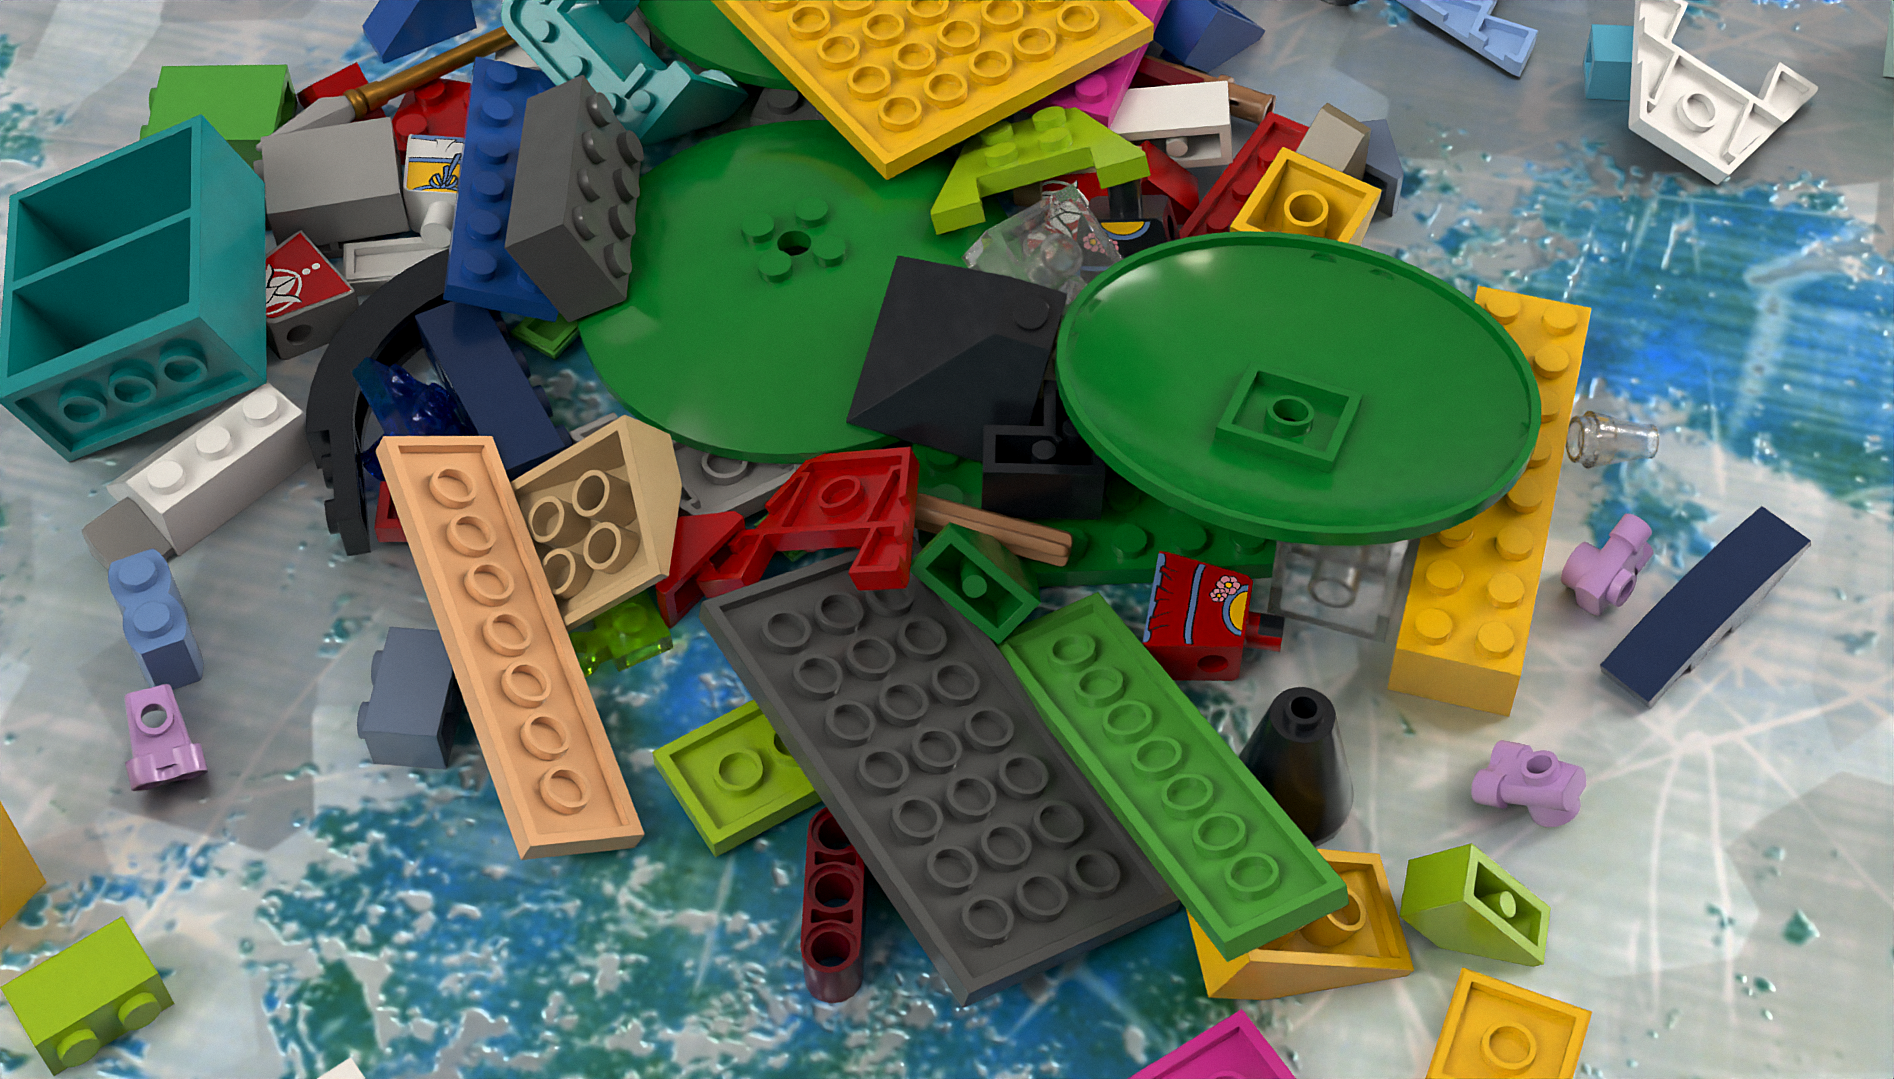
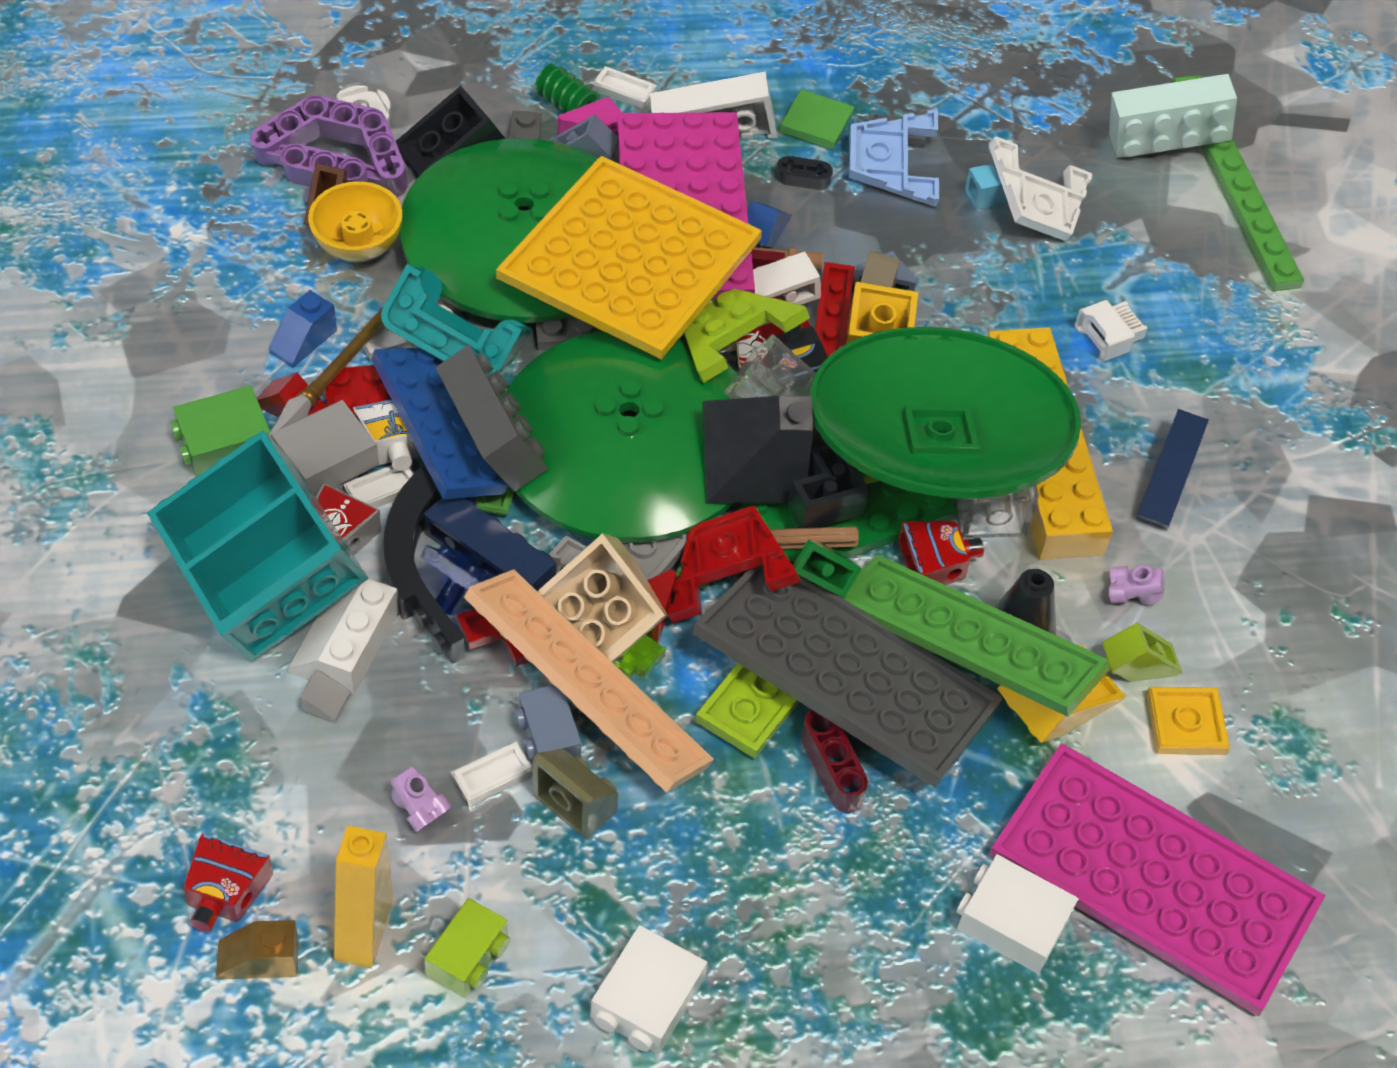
camera: 30 degrees left, 0 degrees up
medium blue brick [108,548,204,690] -> none
lavender plate [1561,514,1653,616] -> none
clear cone [1566,411,1659,469] -> none
none -> white tile [451,741,533,807]
none -> olive slope [532,748,618,840]
none -> white piece [1075,300,1148,362]

